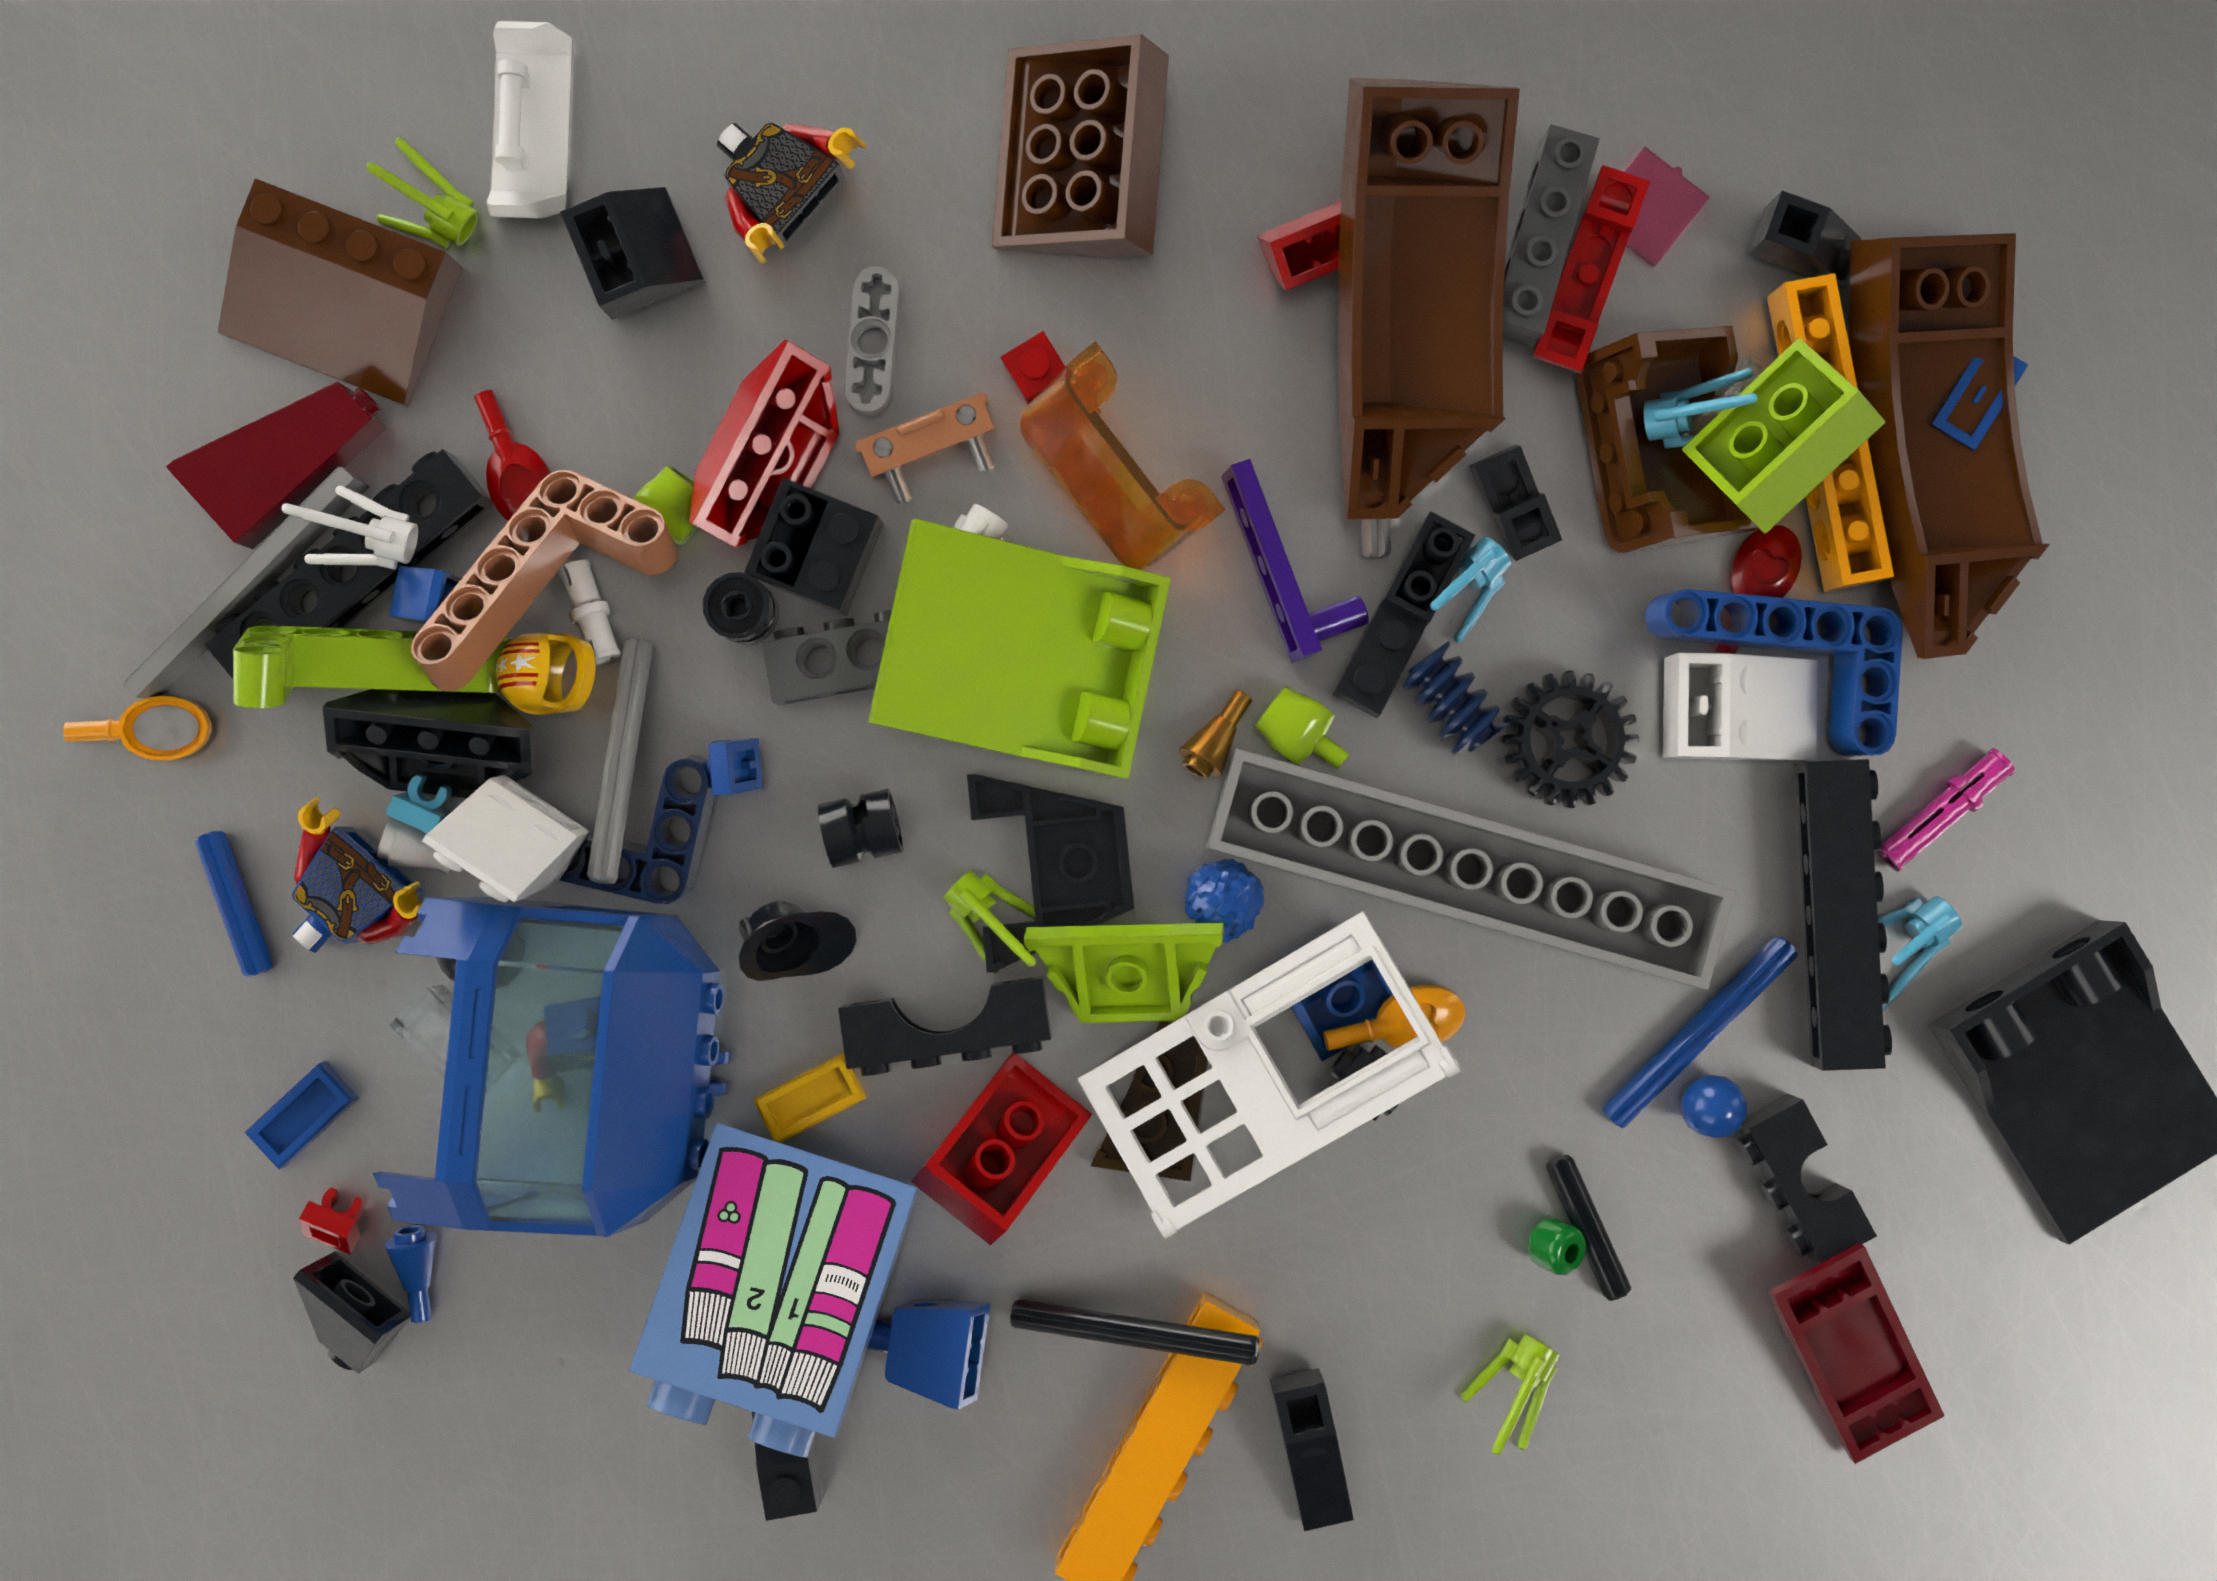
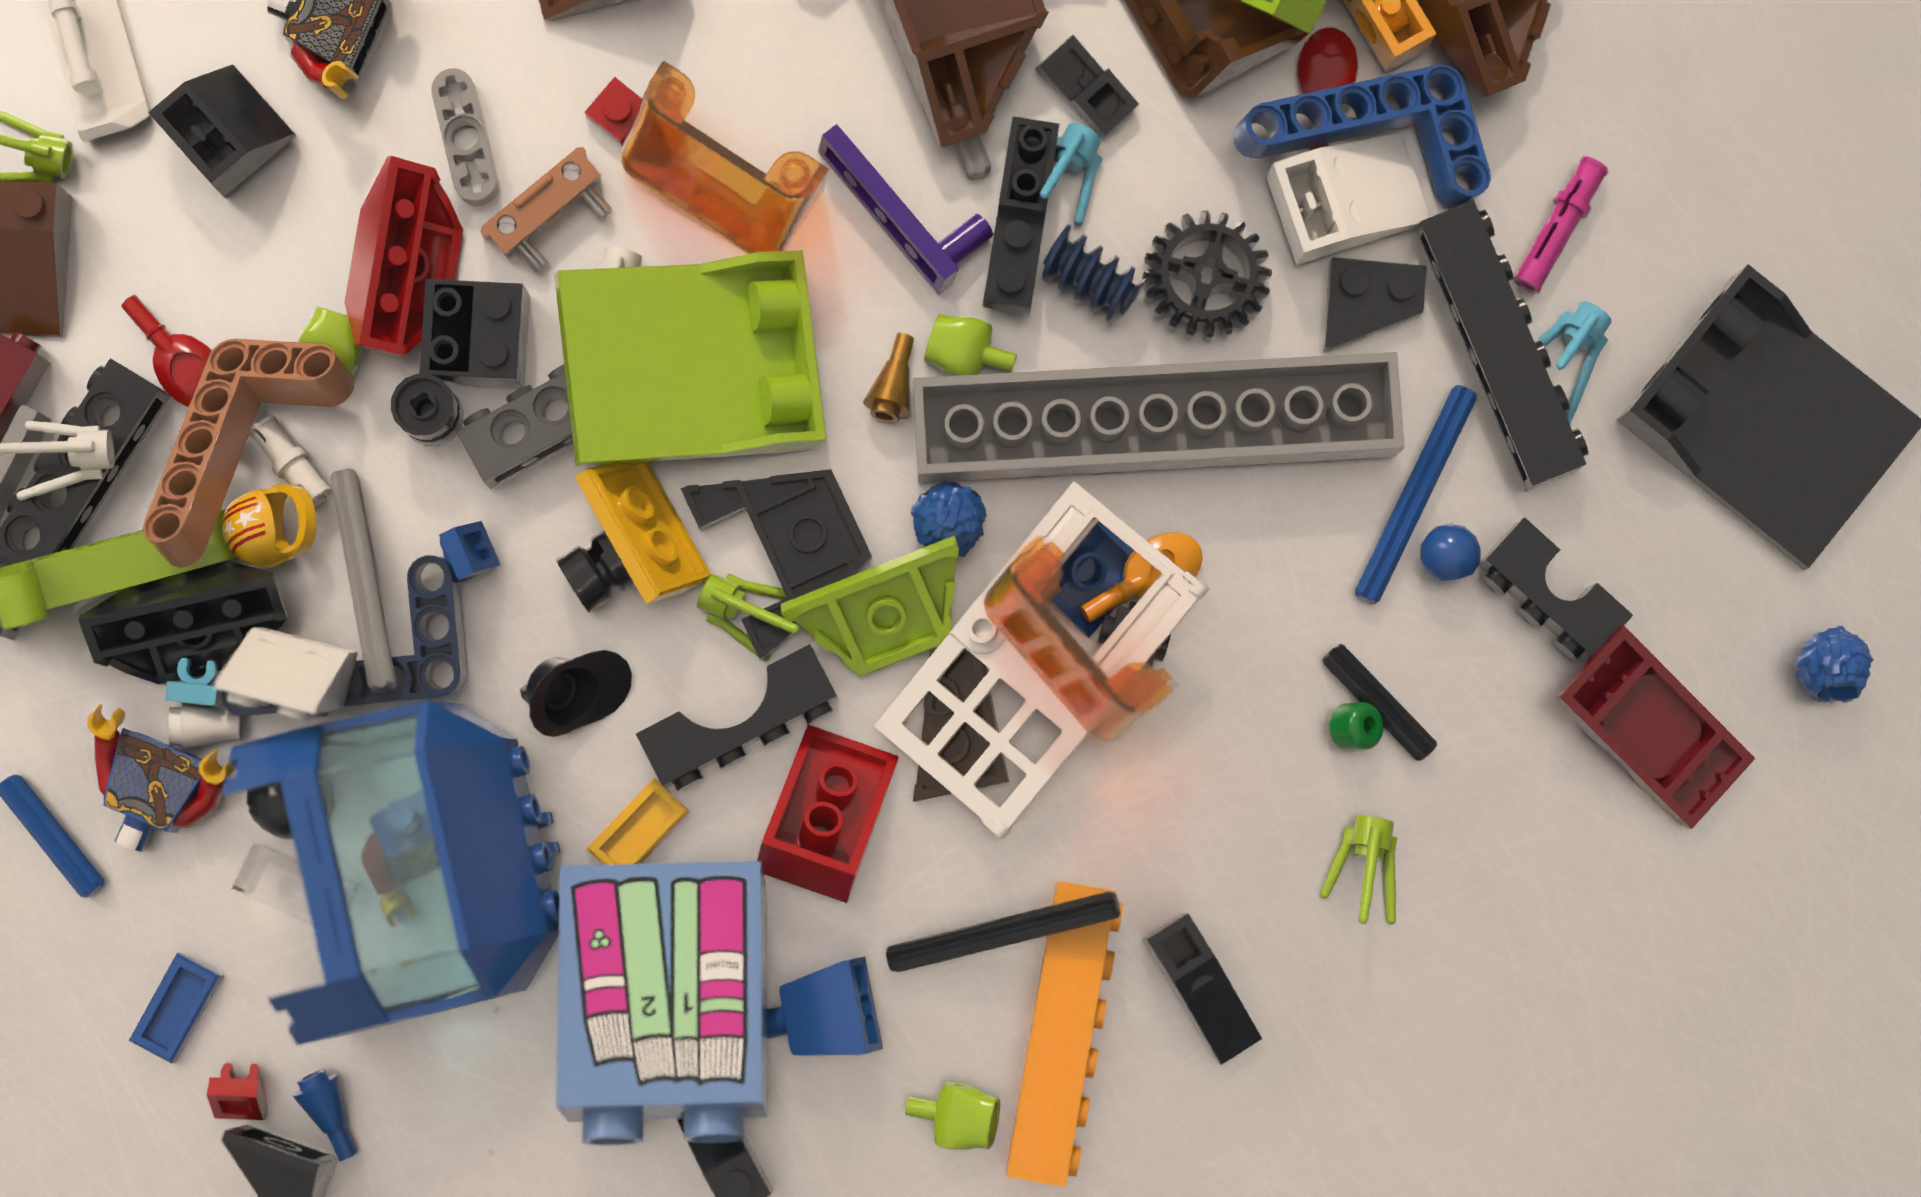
camera: 25 degrees left, 5 degrees down
blue slope [389,566,462,625] -> none
none -> yellow tile [575,462,711,605]
none -> lime piece [905,1081,1000,1150]
none -> clear orange windscreen [984,535,1179,741]
none -> black wing [1323,257,1427,351]
none -> blue piece [1794,626,1874,703]

